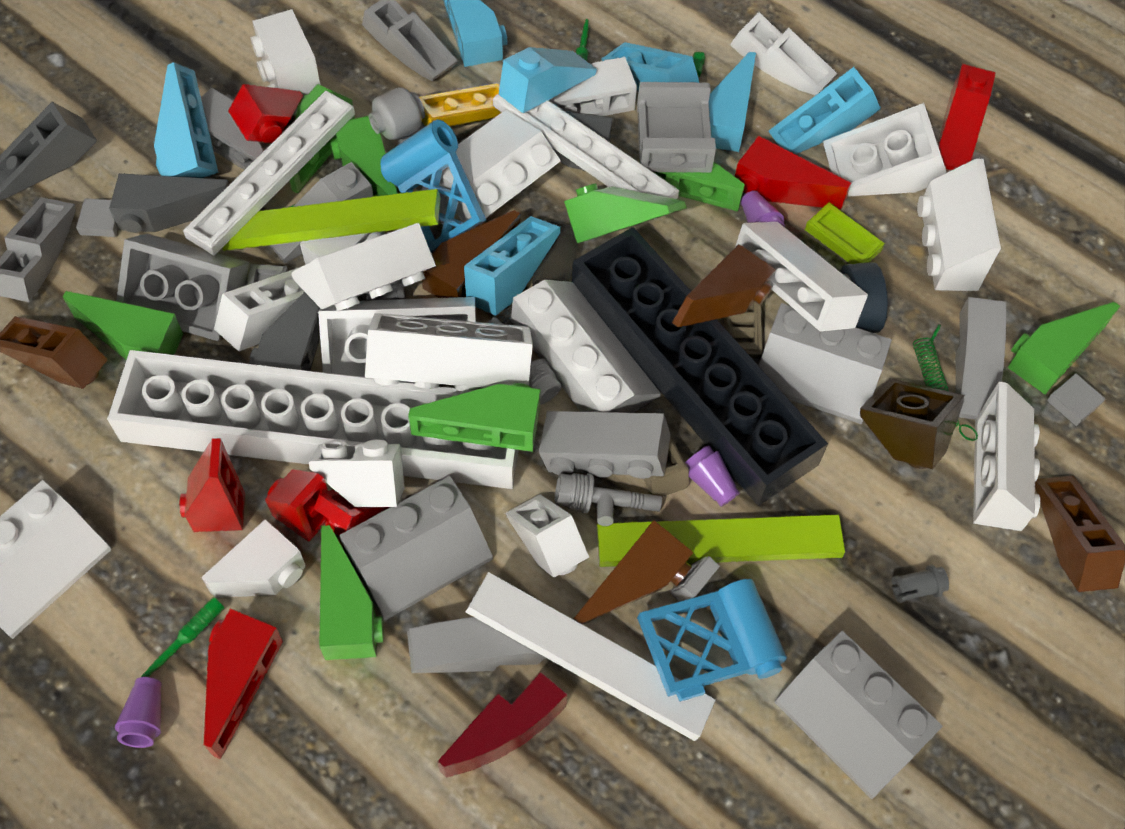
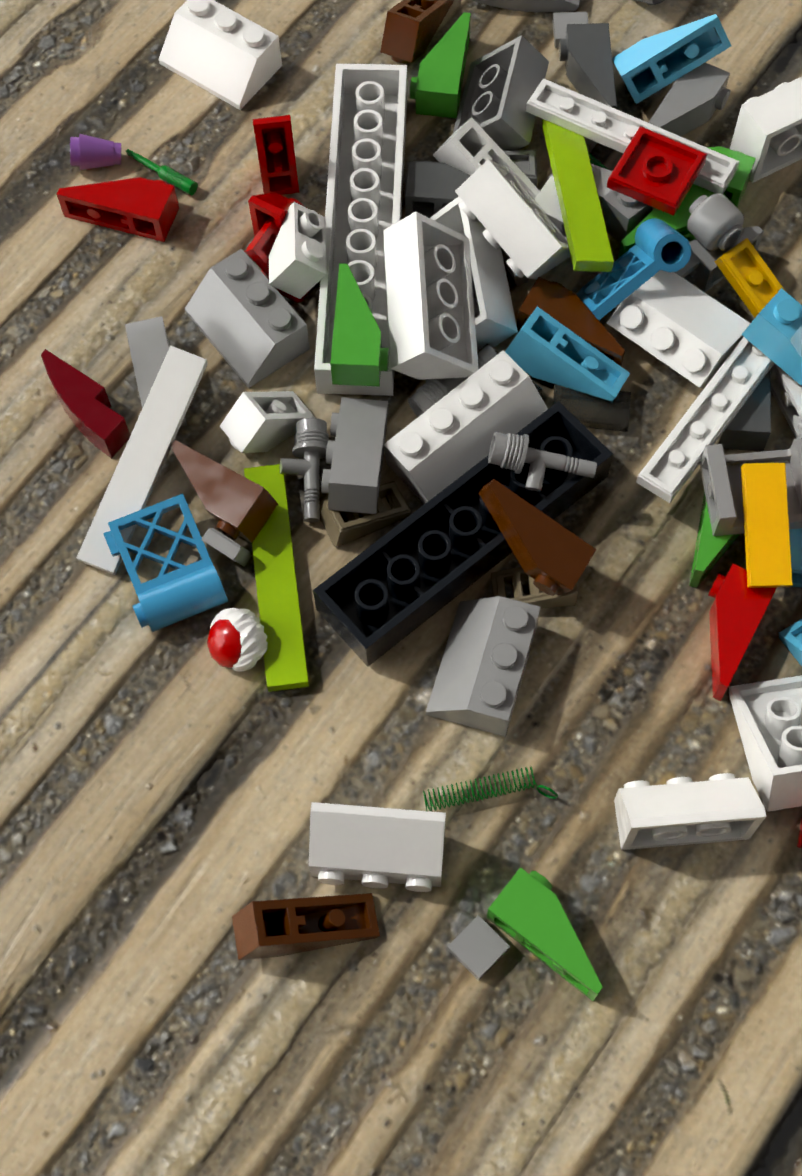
camera: 90 degrees right, 5 degrees up
white slope [201,519,306,598] -> none
red slope [228,84,303,143] -> none
bright green slope [319,525,384,660] -> none
bright green slope [564,183,687,243] -> none
medium lavender cone [685,446,740,507] -> none
white brick [735,222,868,332] -> none
medium lavender cone [741,191,785,227] -> none
light grey slope [774,630,943,800] -> none
lime tile [804,203,885,264] -> none
black wheel [840,262,888,333] -> none
dark brown slope [860,378,965,470] -> none
dark grey pin [891,564,949,603] -> none
light grey slope [955,297,1006,419] -> none
none -> hair [207,607,268,672]
none -> light grey piece [488,432,597,492]
none -> red tile [607,126,707,216]
none -> yellow tile [741,463,793,588]

